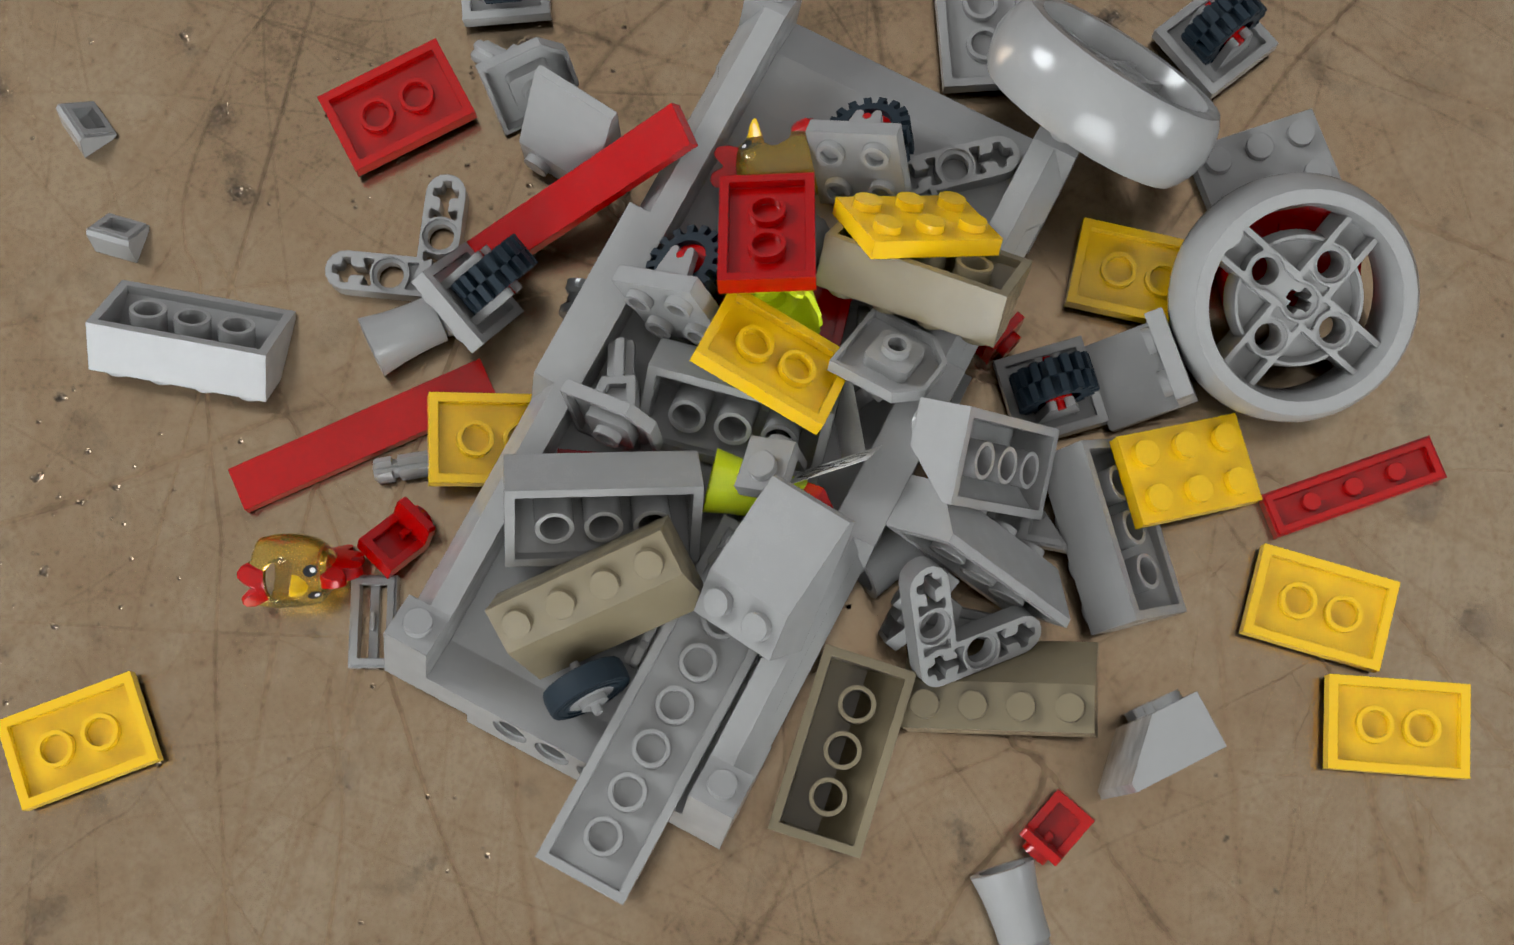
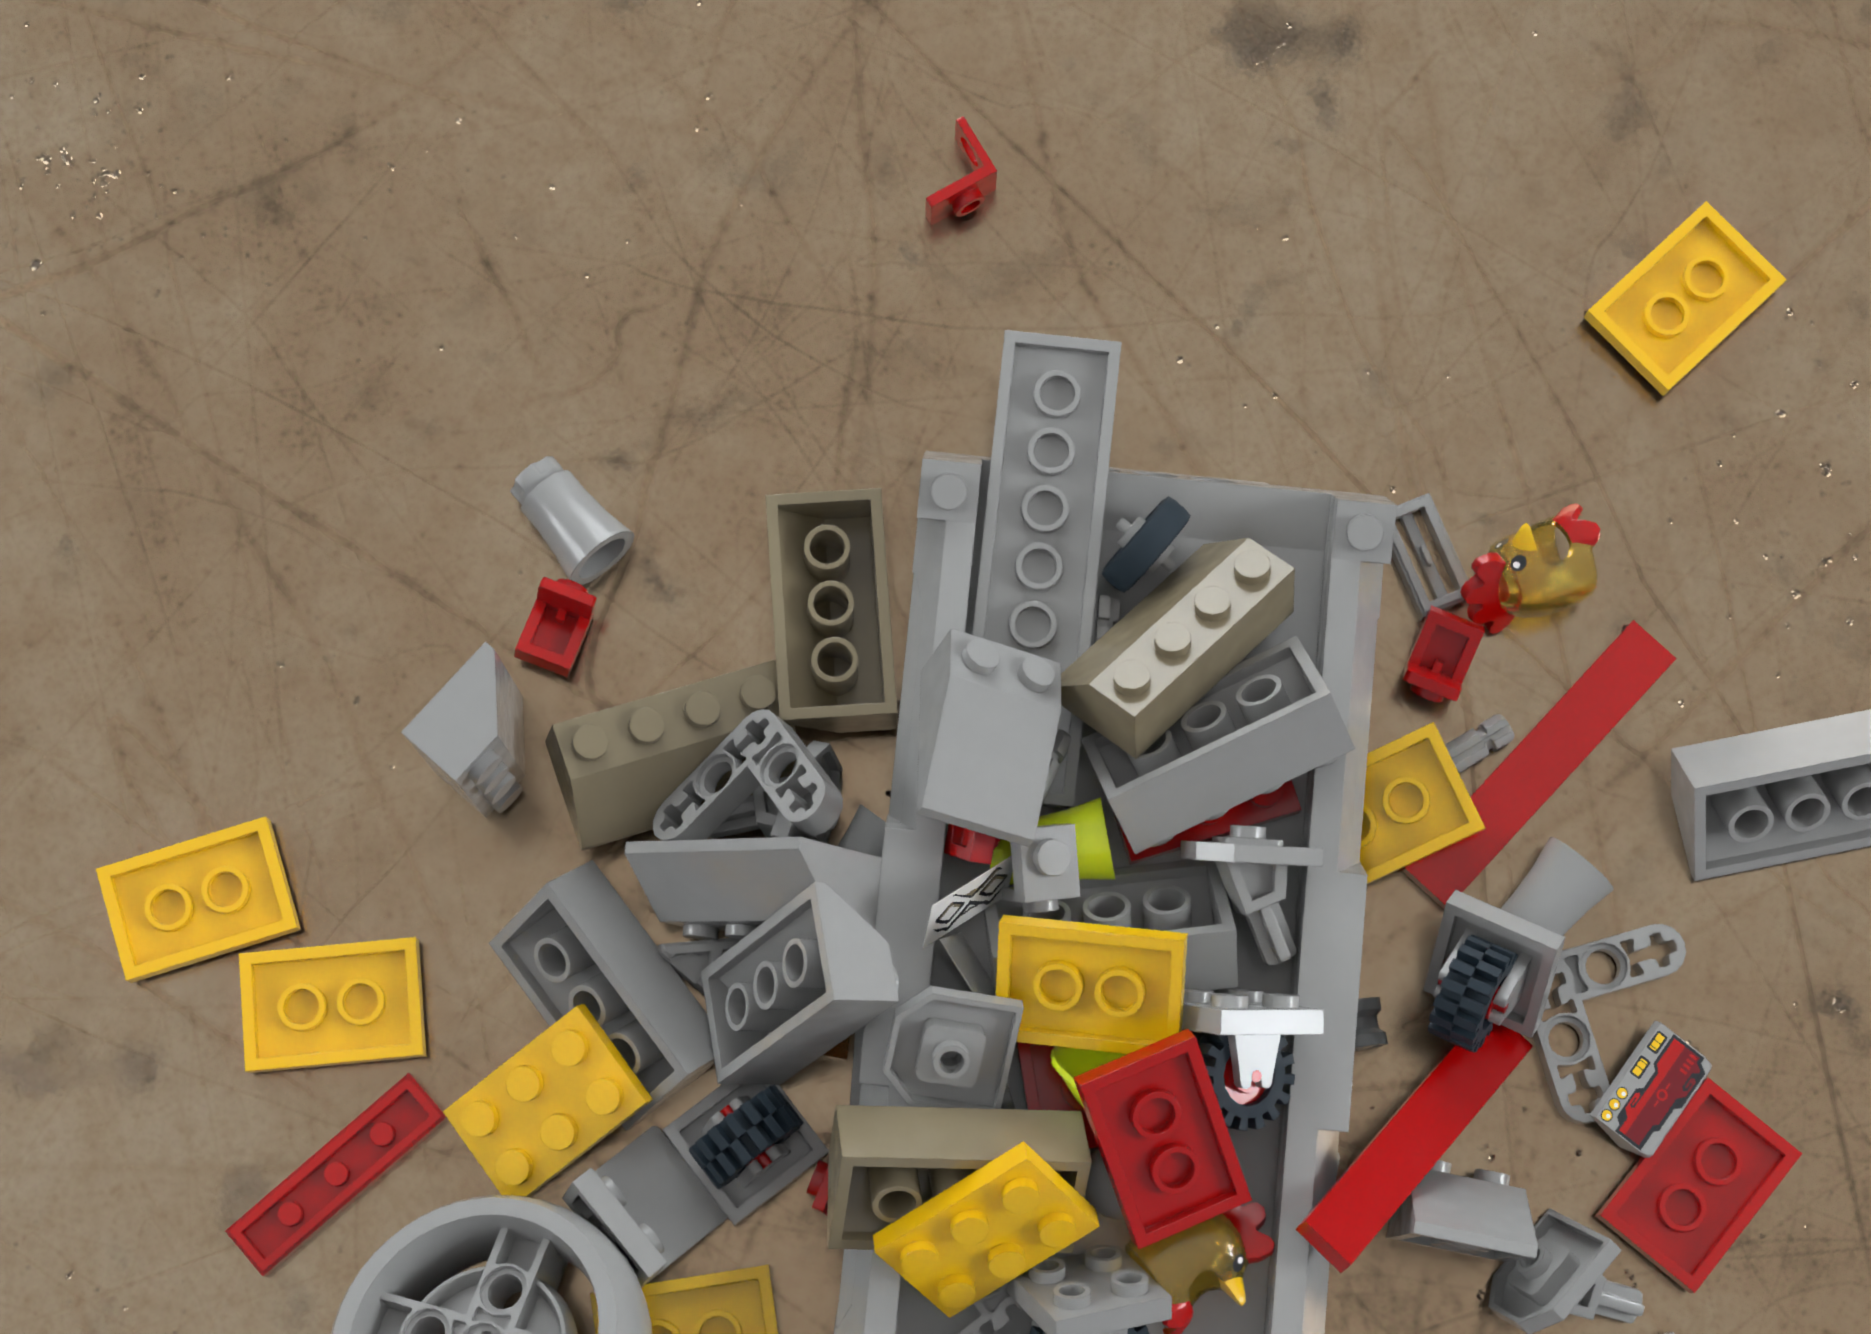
camera: 155 degrees right, 0 degrees up
none -> slope [1590,1021,1712,1158]

